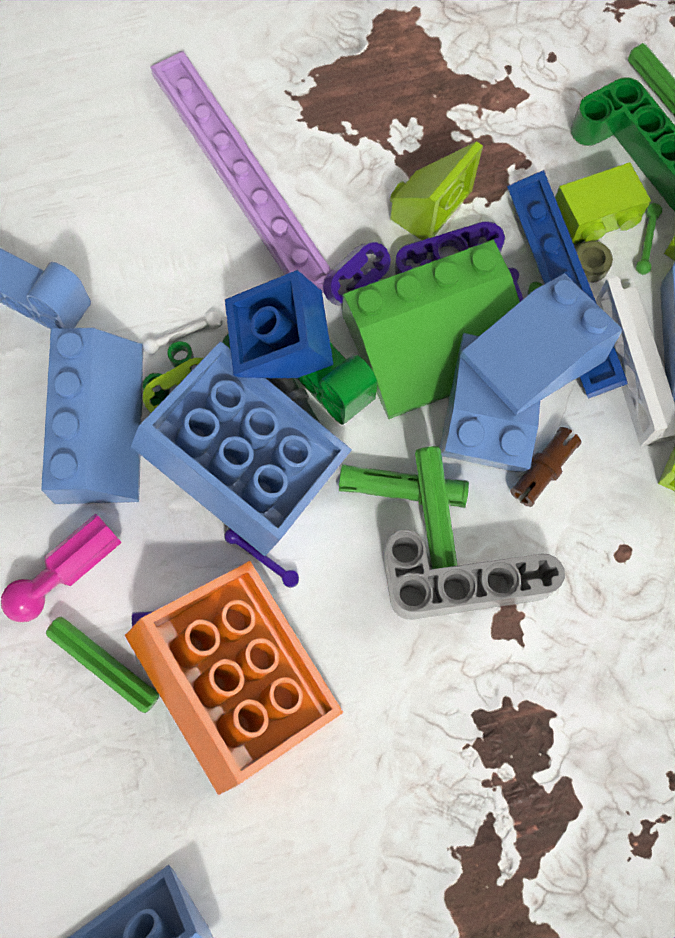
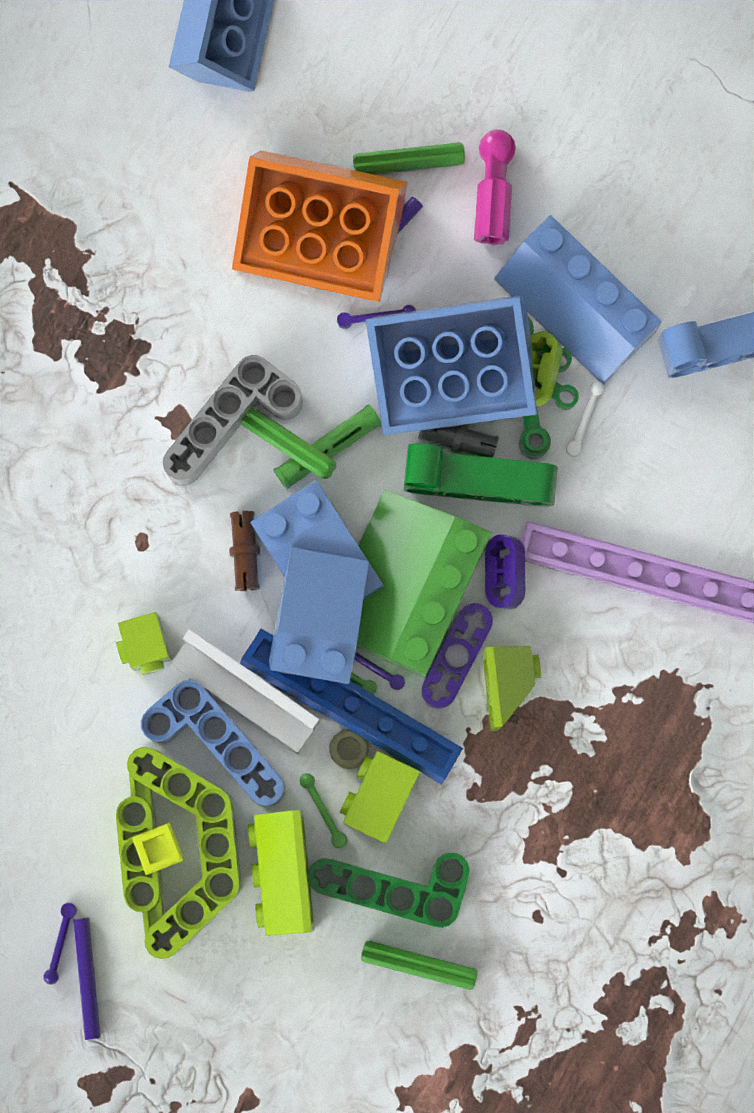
camera: 140 degrees right, 10 degrees up
blue slope [225,270,333,378] -> none

